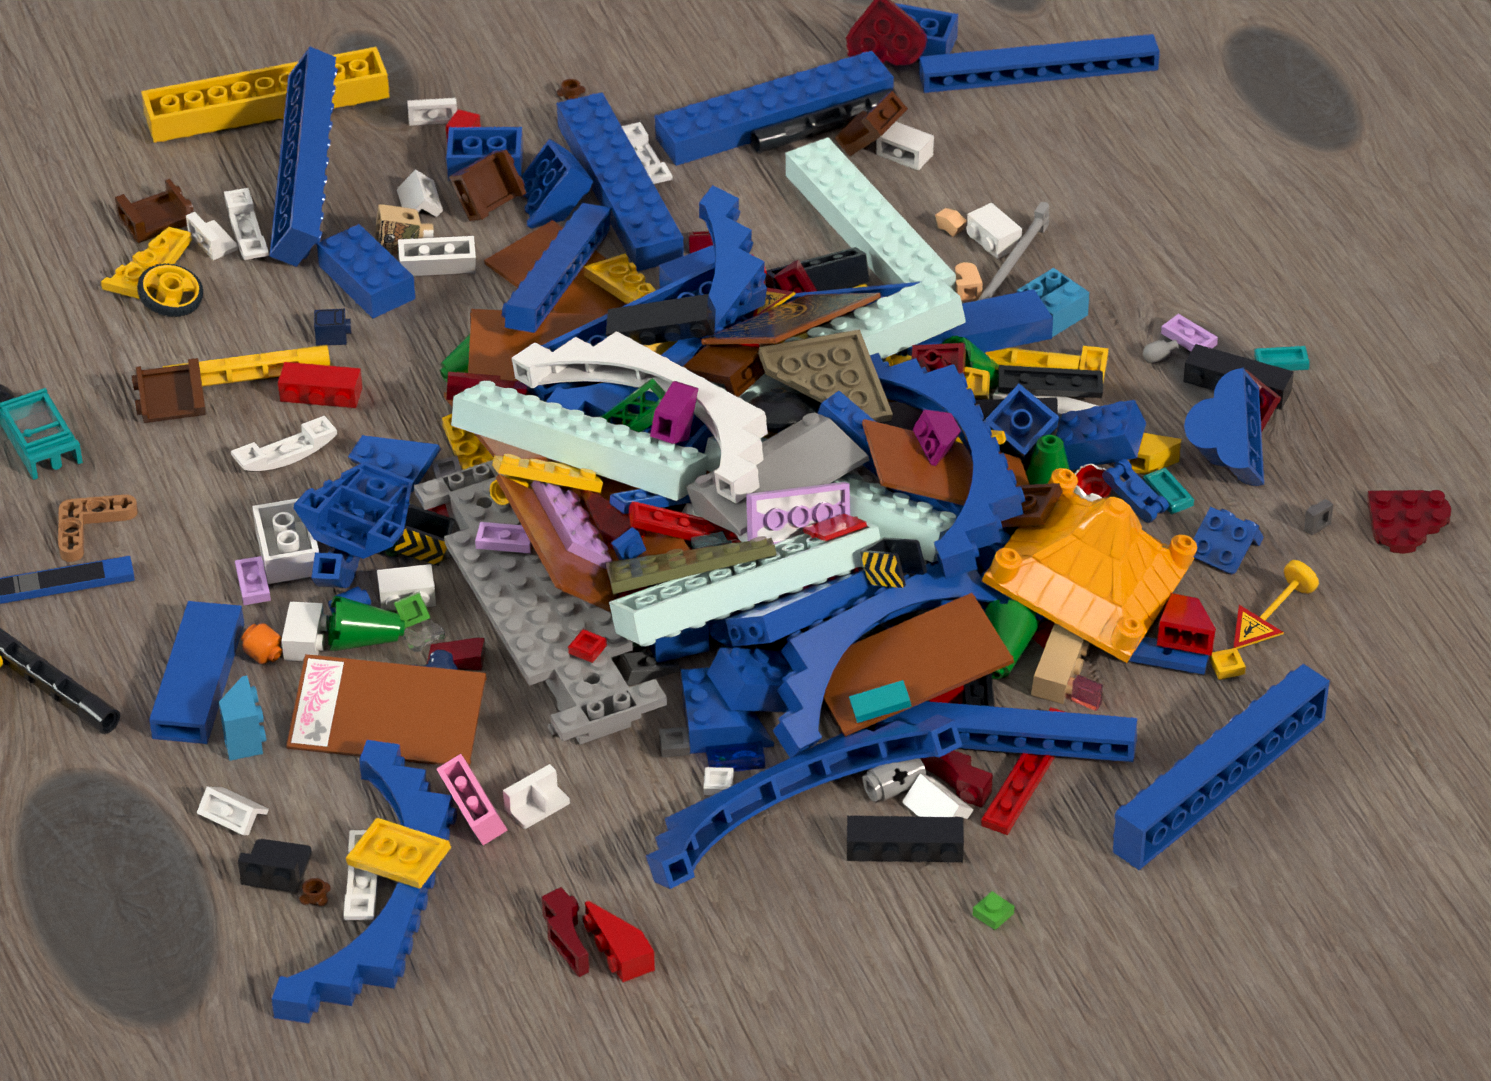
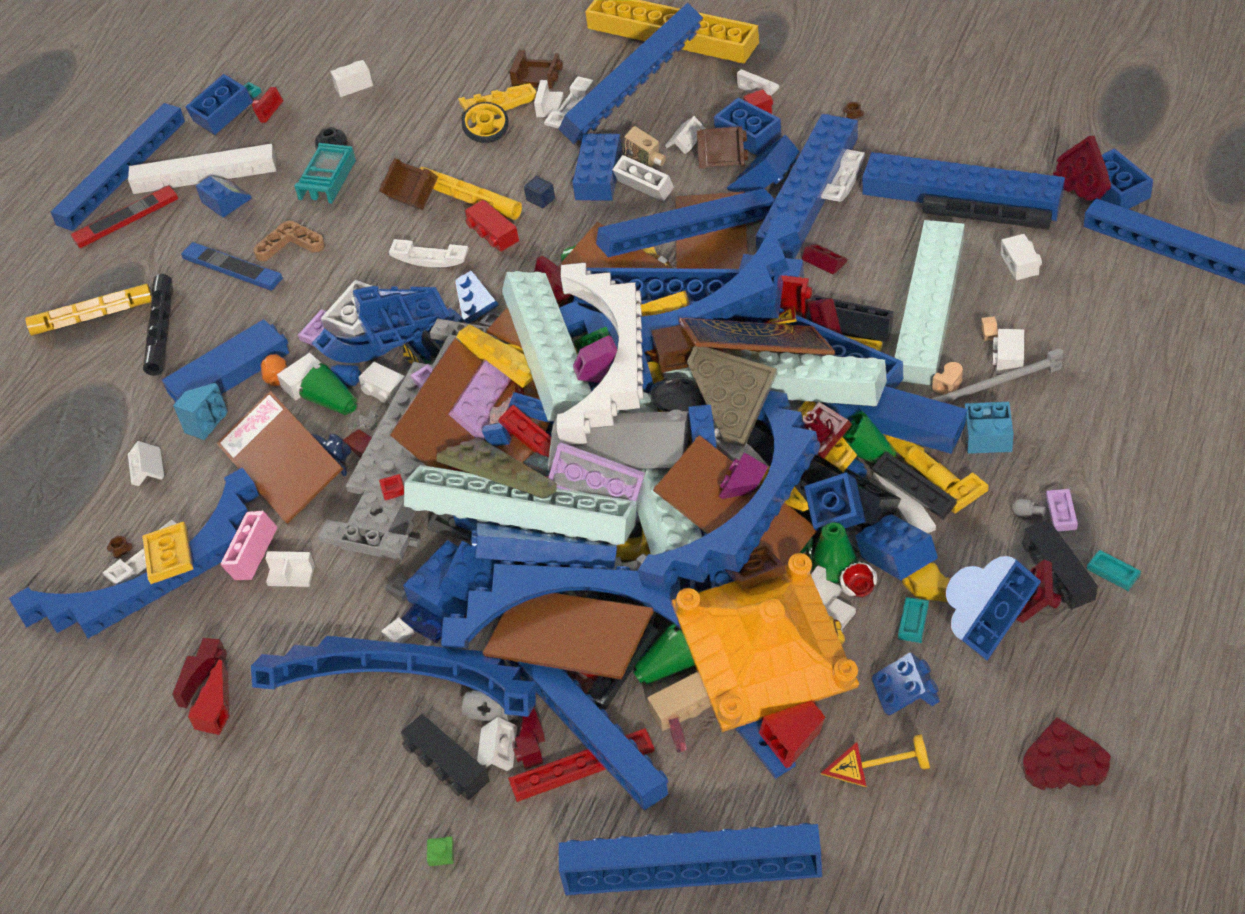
camera: 50 degrees right, 5 degrees up
black bracket [238,839,312,893] -> none
bright green plate [394,591,430,628] -> none
yellow wing [584,254,656,304] -> none
black brick [606,294,716,345] -> none
red piece [803,513,867,541] -> none
reddish brown panel [835,91,908,156] -> none
teal tile [849,680,912,723] -> none
piece [860,537,927,588] -> none
blue plate [1102,458,1169,523] -> none
yellow plate [1209,648,1246,680] -> none
flat silver plate [1304,499,1333,535] -> none

